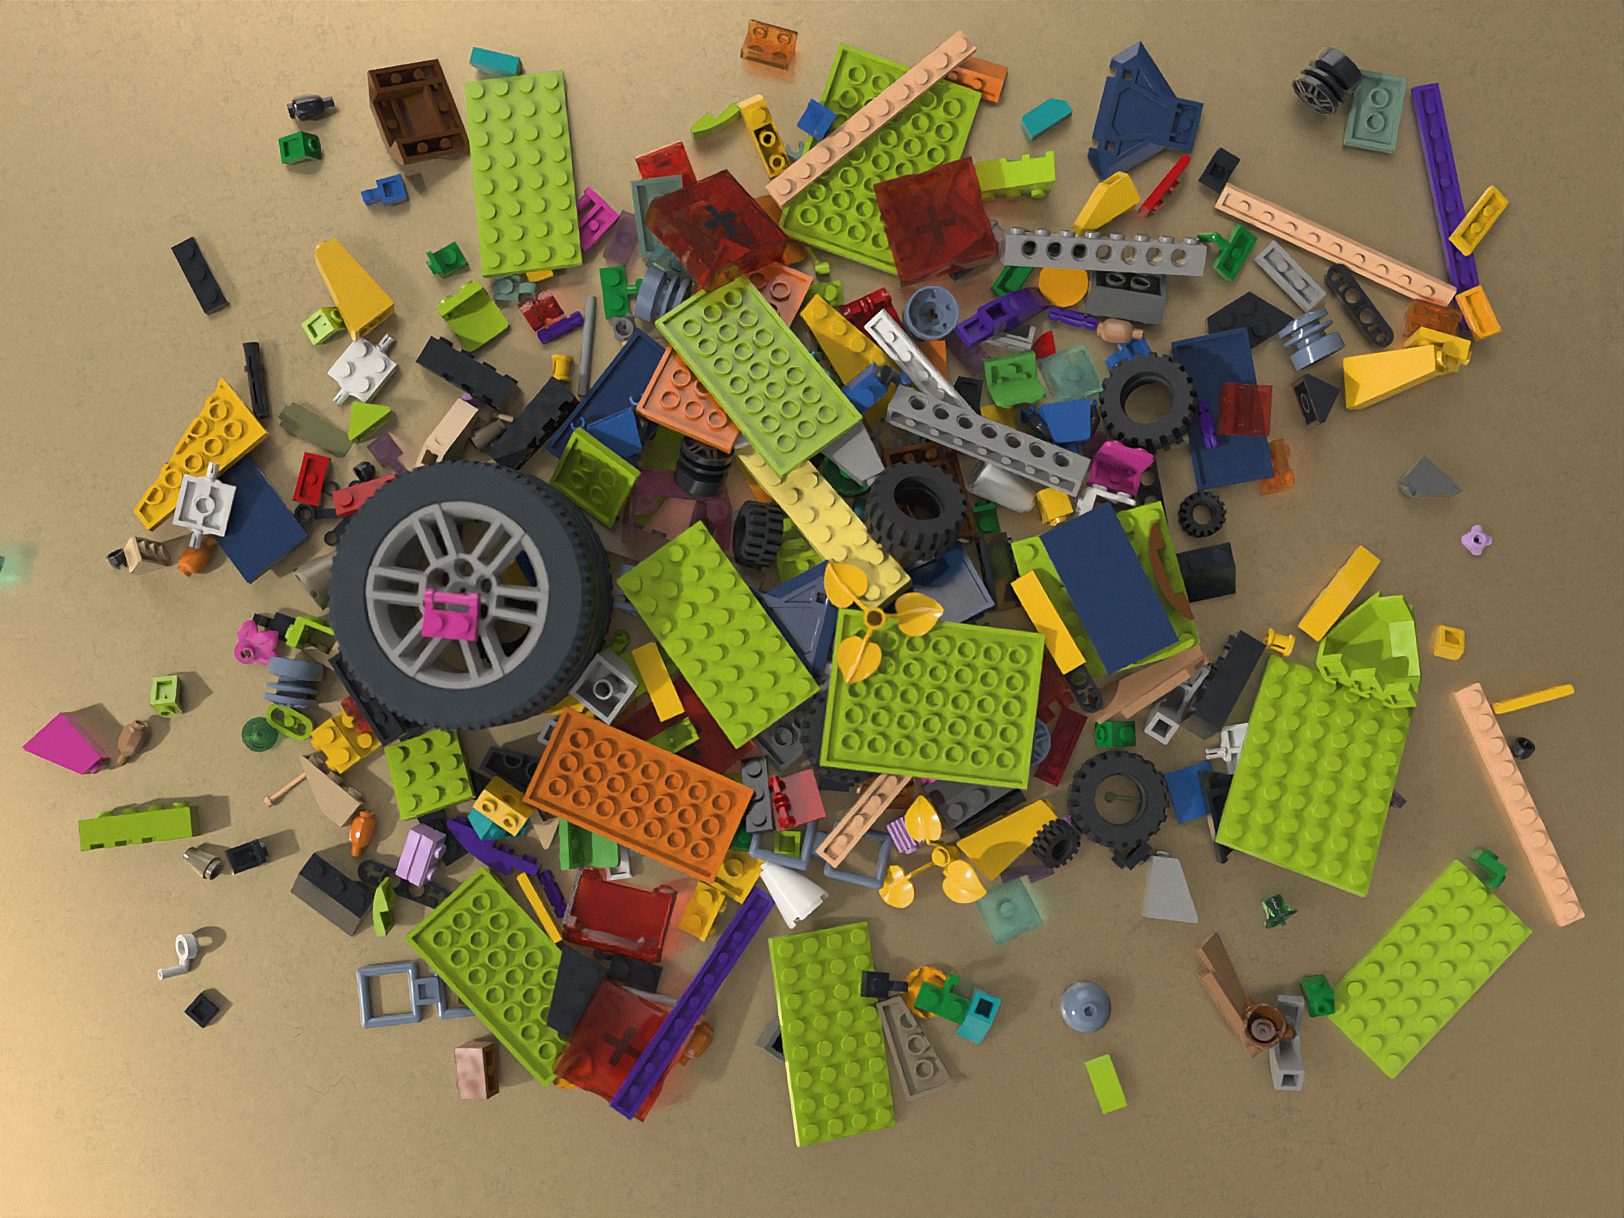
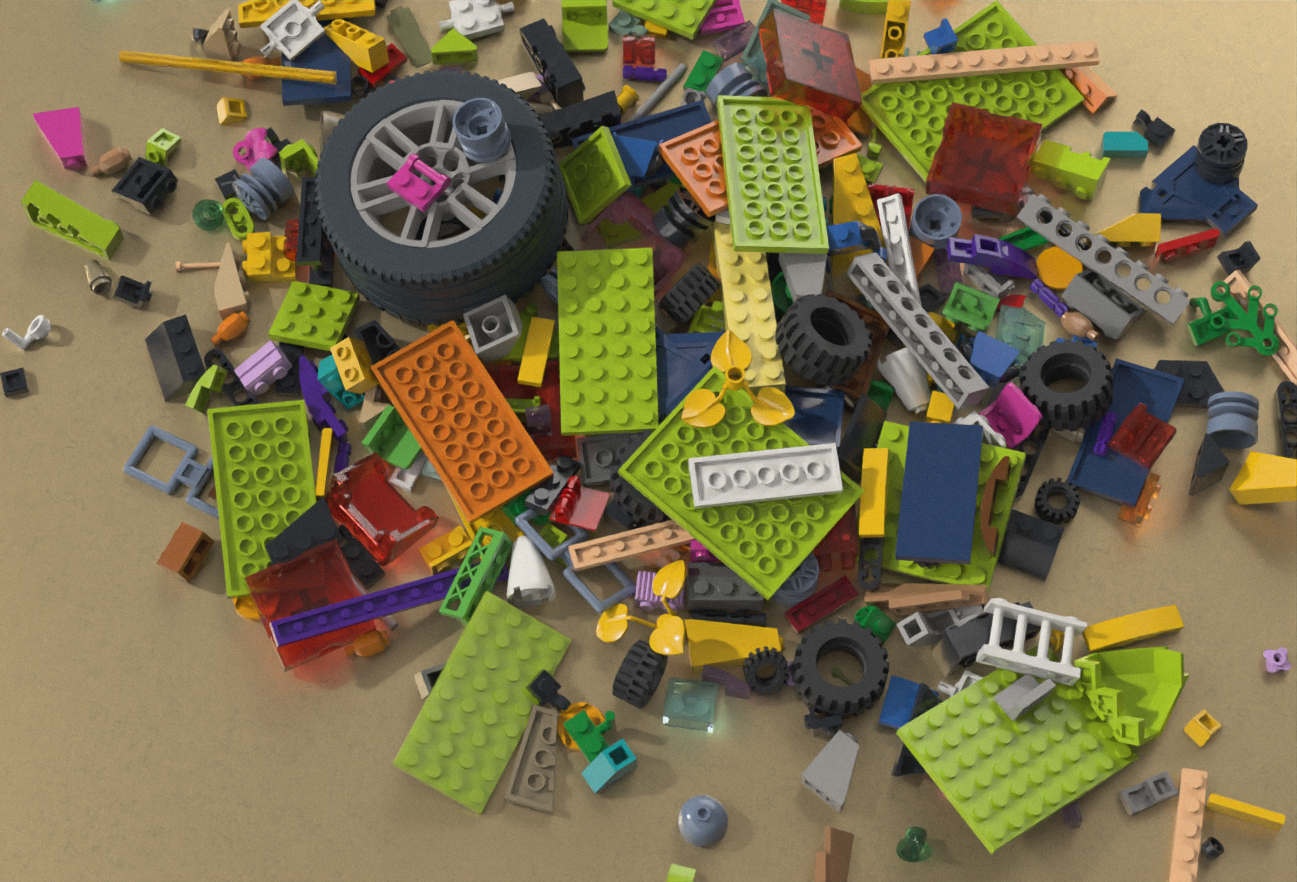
camera: 30 degrees right, 20 degrees down
light grey plate [1254,240,1327,313] -> none
dark grey slope [1397,456,1463,498] -> none
none -> black plate [111,157,179,215]
none -> yellow axle [119,50,337,84]
none -> black tile [215,169,241,200]
none -> yellow slope [217,97,247,125]
none -> yellow slope [323,19,389,72]
none -> bright green fence [439,526,513,627]
none -> sand blue wheel [452,98,511,163]
none -> slope [525,404,553,439]
none -> black tyre [612,639,668,709]
none -> white plate [688,443,843,509]
none -> white fence [976,598,1087,686]
none -> light grey panel [994,673,1056,722]
none -> flat silver slope [1118,771,1179,816]
none -> black plate [1133,109,1176,150]
none -> black wheel [1194,123,1248,185]
none -> green plant [1210,281,1279,356]

